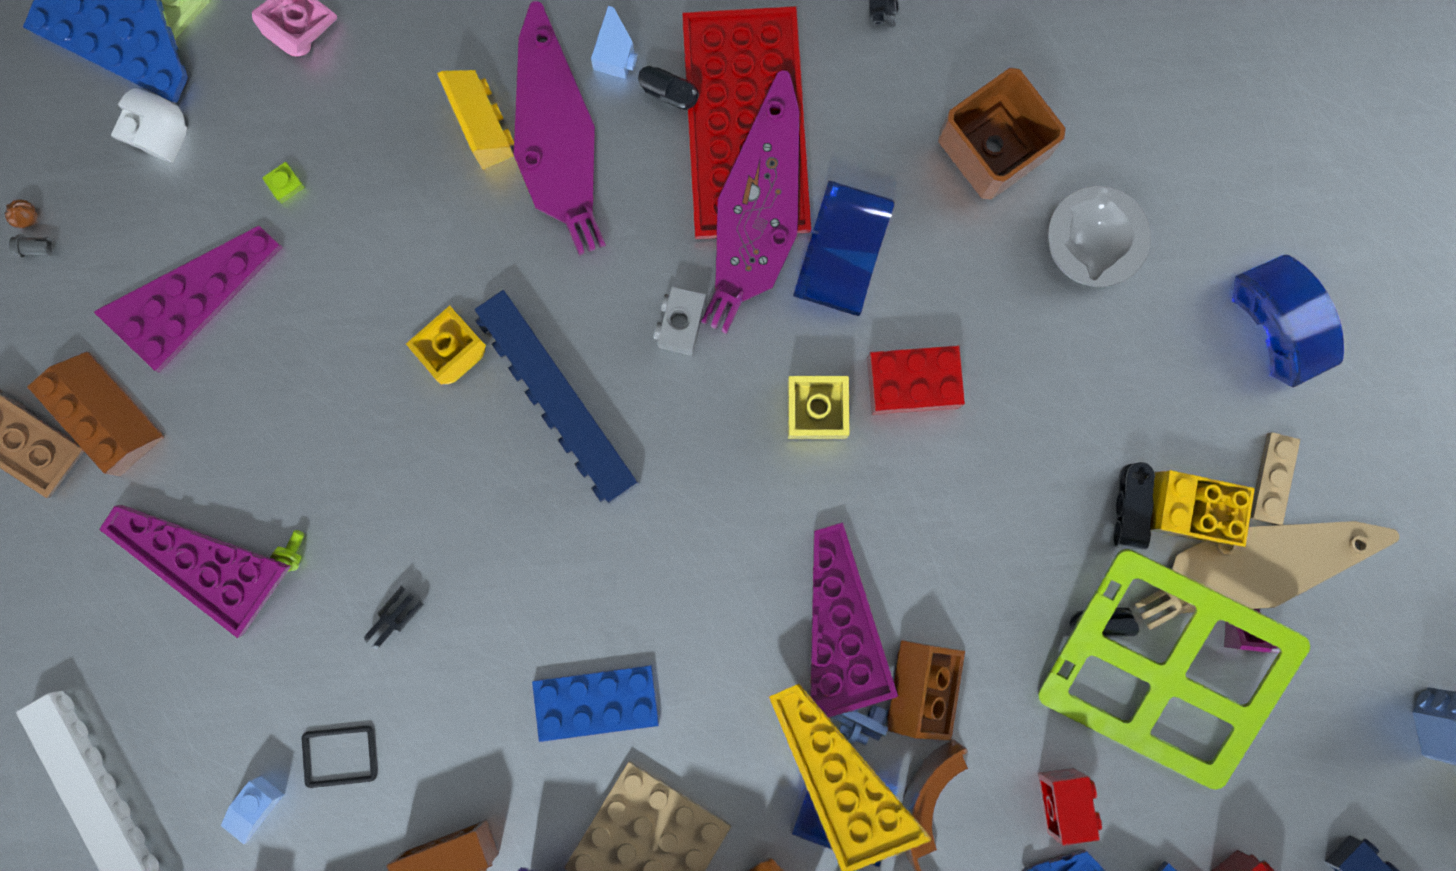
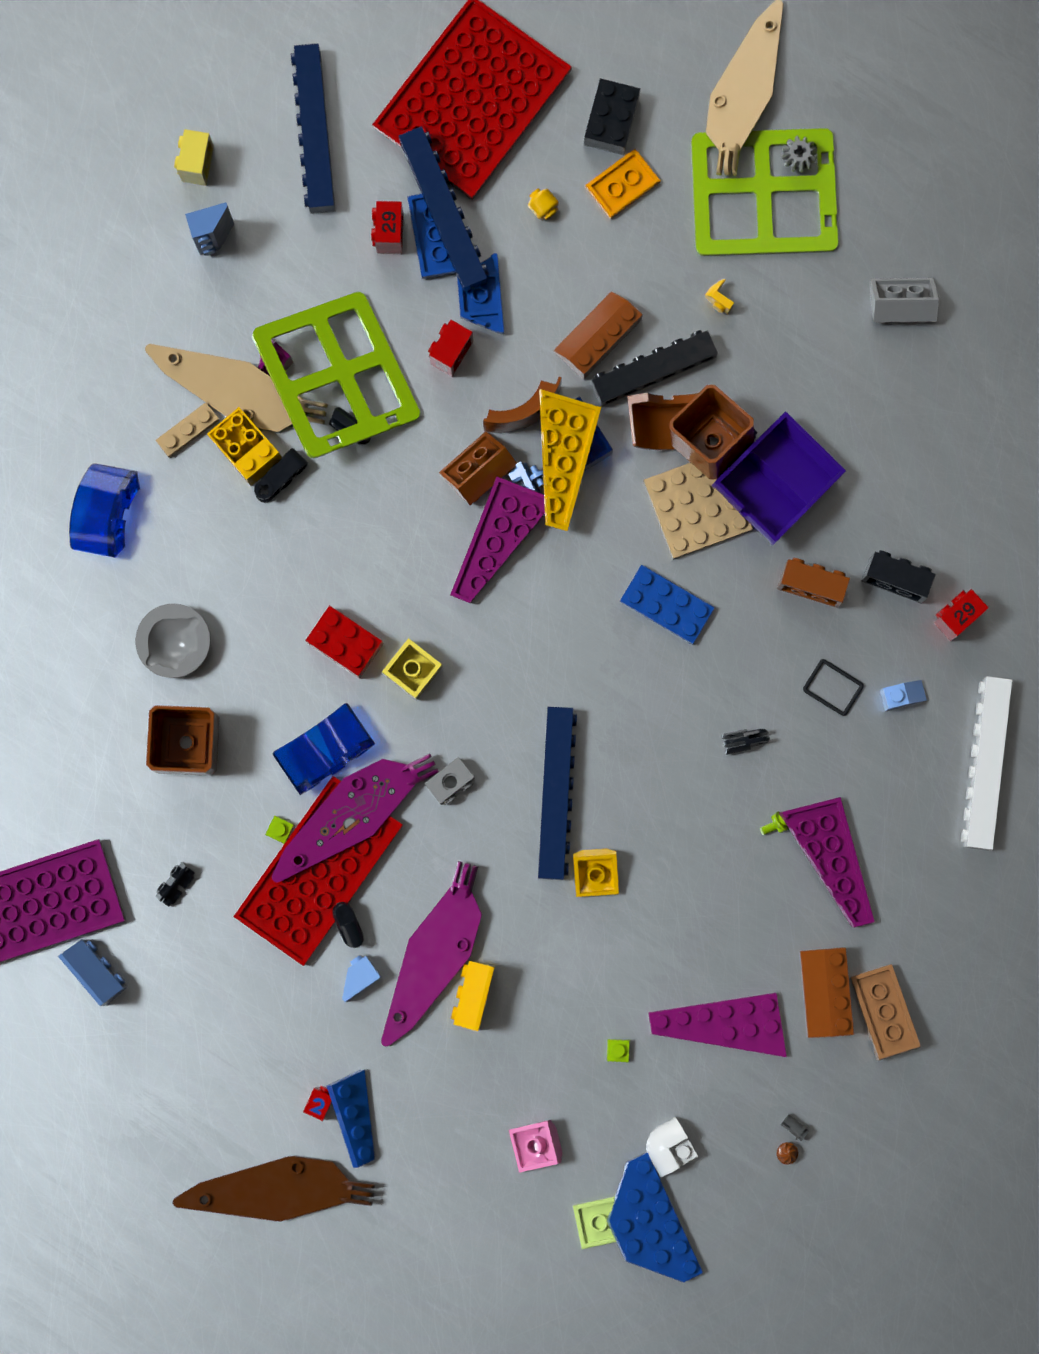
camera: 140 degrees left, 0 degrees up
none -> lime plate [265,816,294,844]

